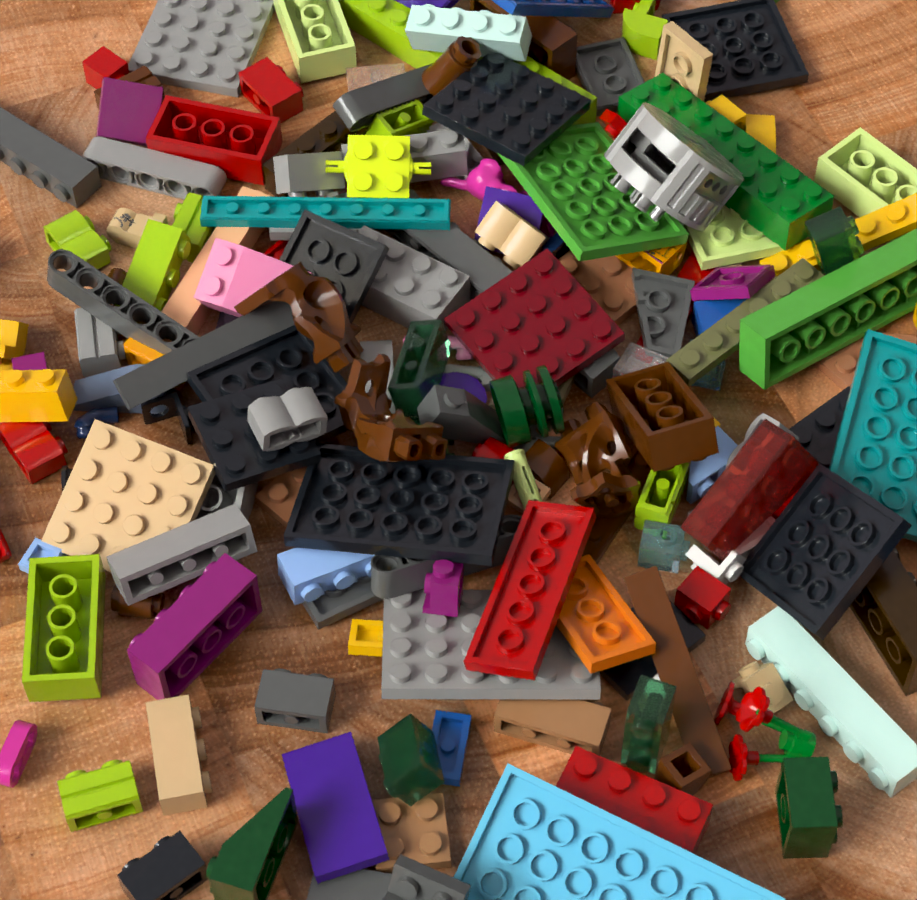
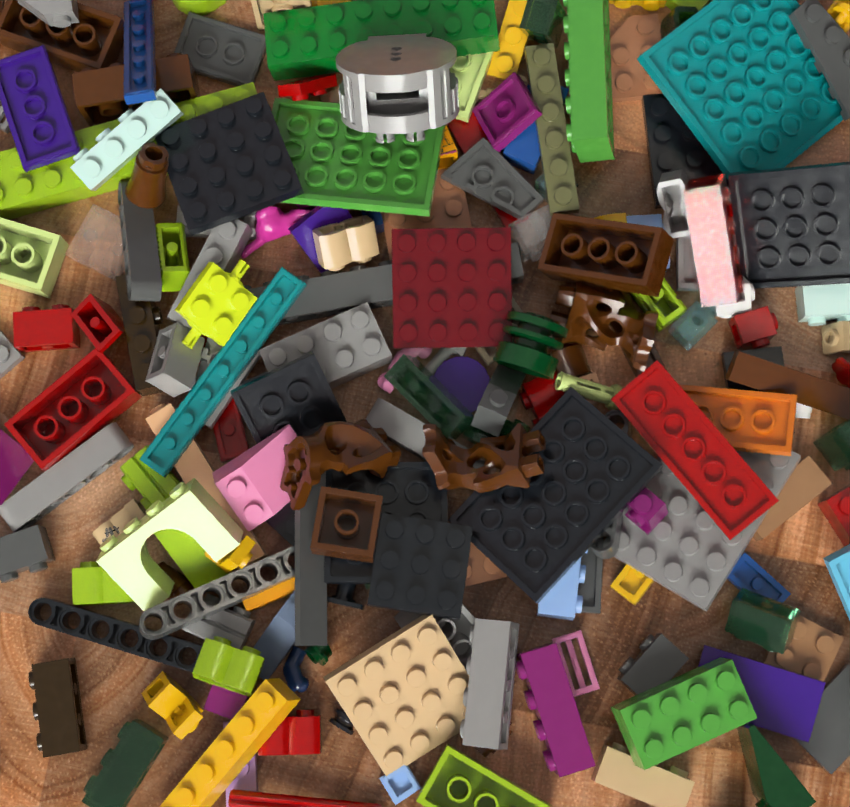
camera: 55 degrees left, 25 degrees up
light grey brick [247,387,328,451] -> none
none -> black beam [28,598,203,672]
none -> red slope [70,293,124,353]
none -> yellowish green arch [96,478,244,611]
none -> lime brick [192,636,265,697]
none -> yellow bracket [204,535,256,573]
none -> dark green plate [305,644,332,666]
none -> reddish brown brick [310,486,383,563]
none -> bright pink tile [552,630,600,697]
none -> bright green brick [611,657,757,770]

